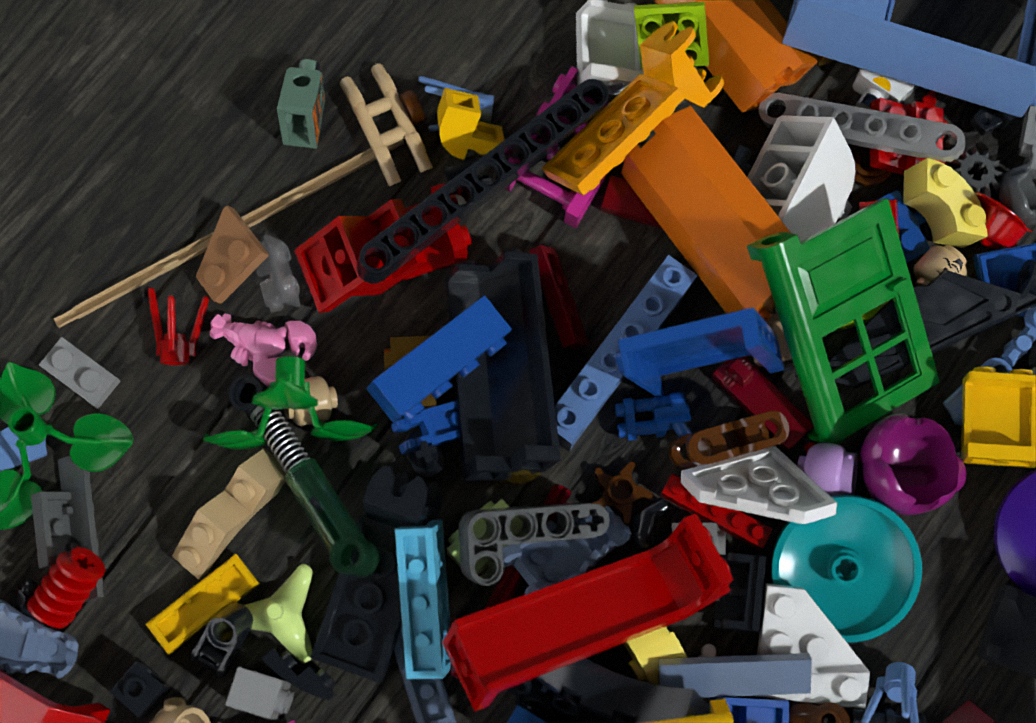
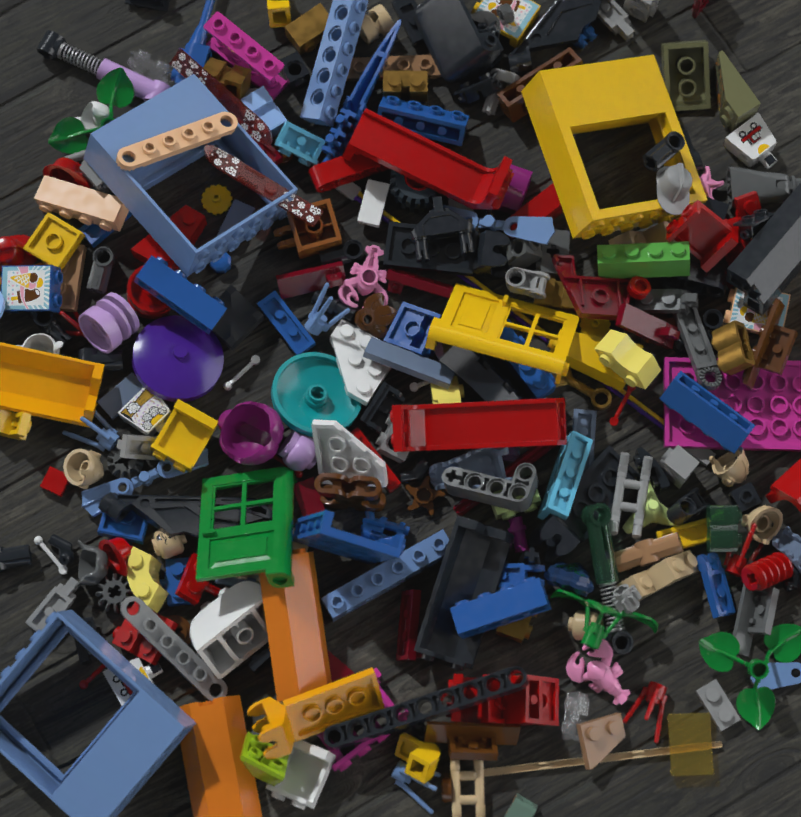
camera: 150 degrees left, 0 degrees up
none -> white hinge [223,355,260,390]
none -> blue plate [257,291,316,355]
none -> reddish brown bracket [423,721,521,761]
none -> magenta pin [508,516,529,553]
none -> dark blue rock [544,562,594,596]
none -> light grey piece [609,452,653,539]
none -> medium nougat piece [611,532,684,573]
none -> light grey gear [611,584,642,613]
none -> clear yellow piece [667,713,714,776]
none -> blue hinge [696,552,736,619]
none -> clear green brick [706,505,742,552]
none -> red plant [723,523,764,578]
none -> tan helmet [741,505,783,545]

